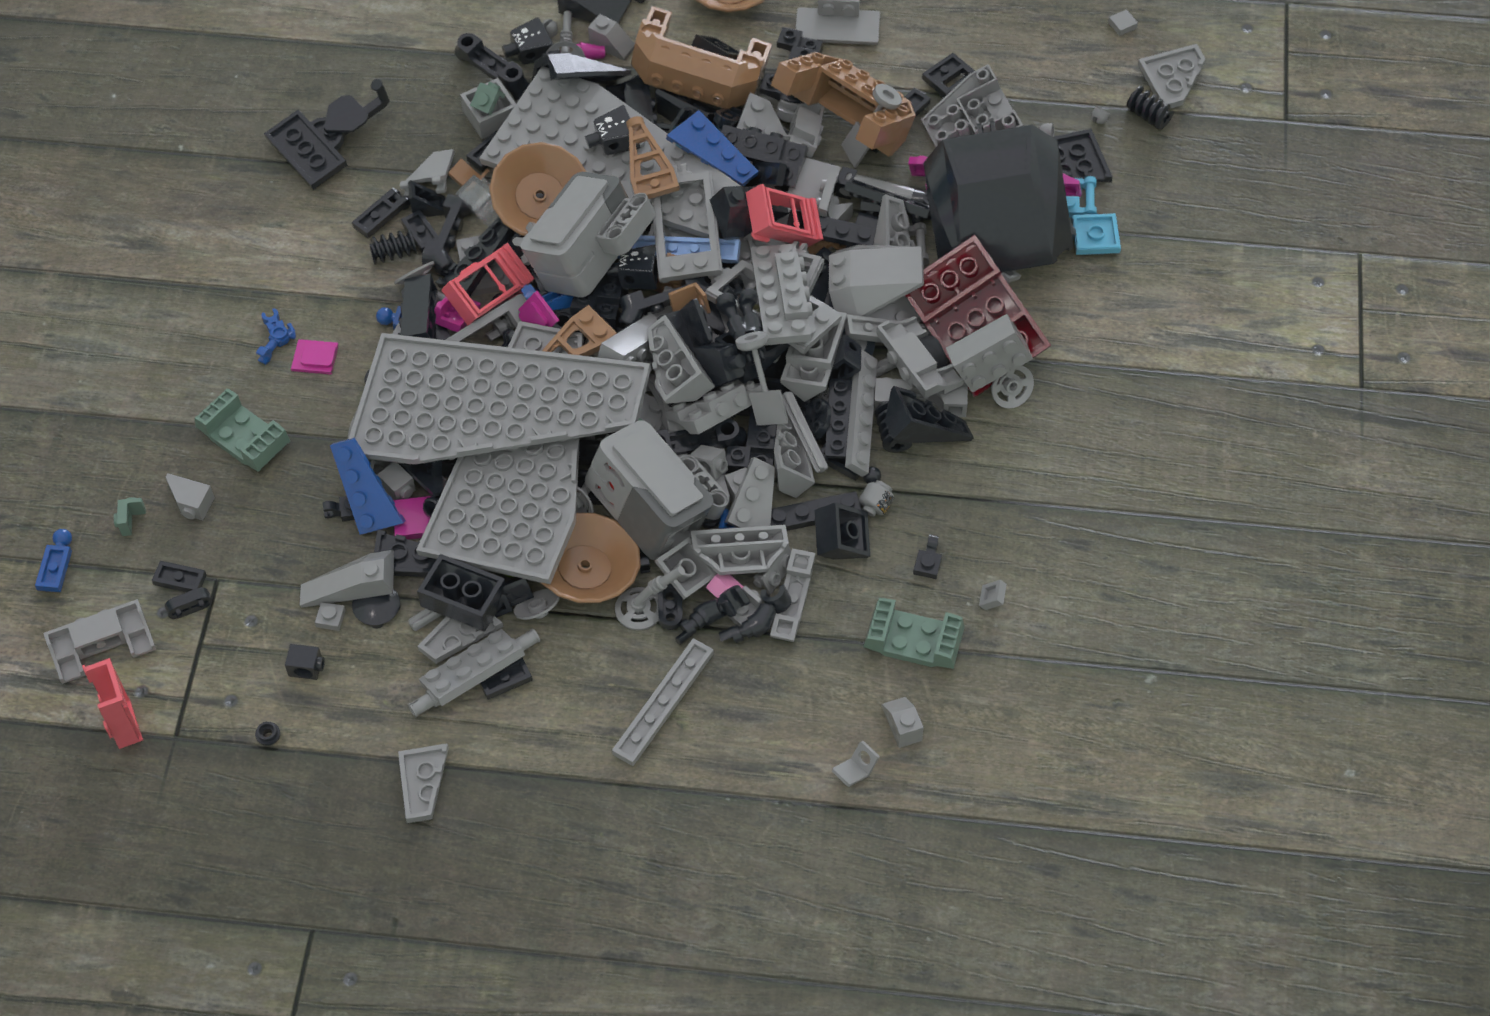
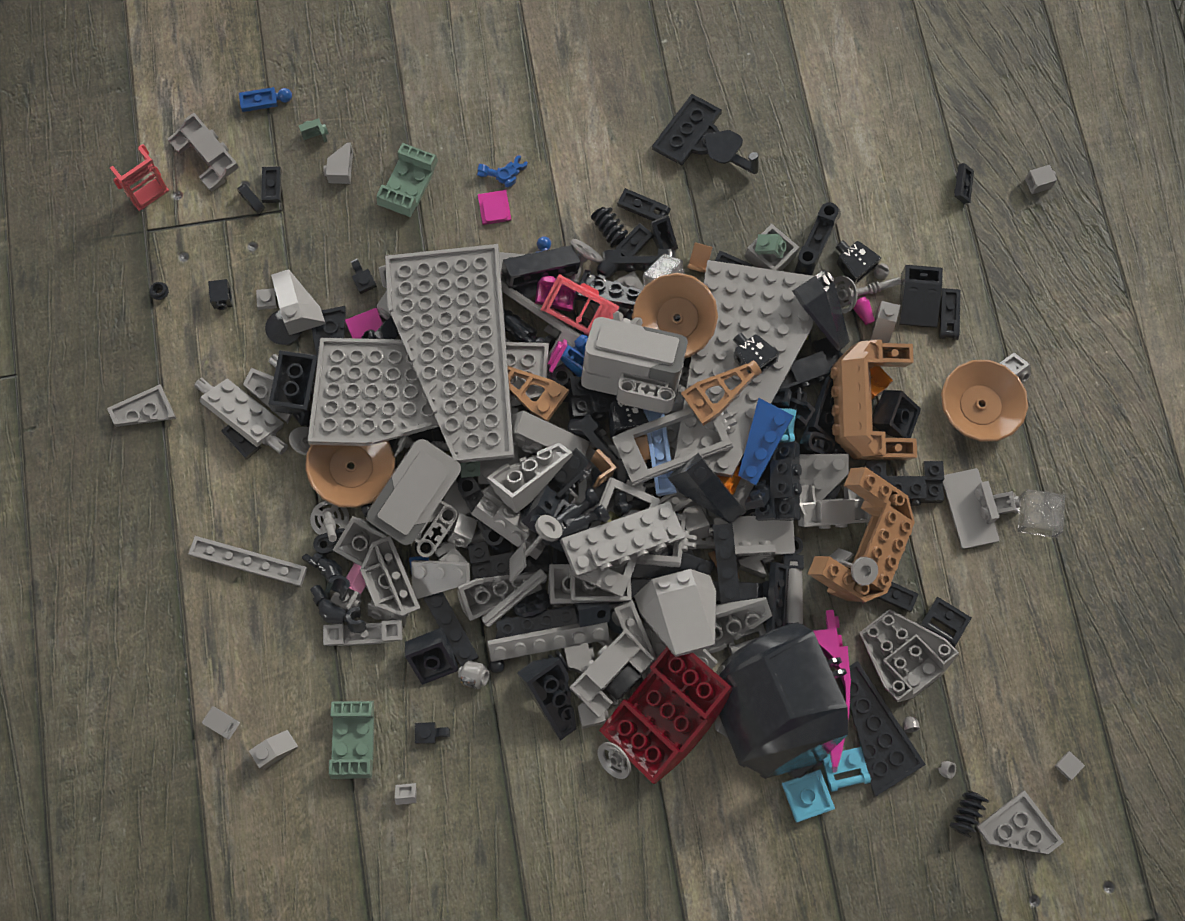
camera: 70 degrees right, 15 degrees up
blue wing [330,438,406,535] -> none
light grey flag [400,149,455,198] -> none
coral piece [745,184,823,247] -> none
light grey piece [946,314,1033,392] -> none

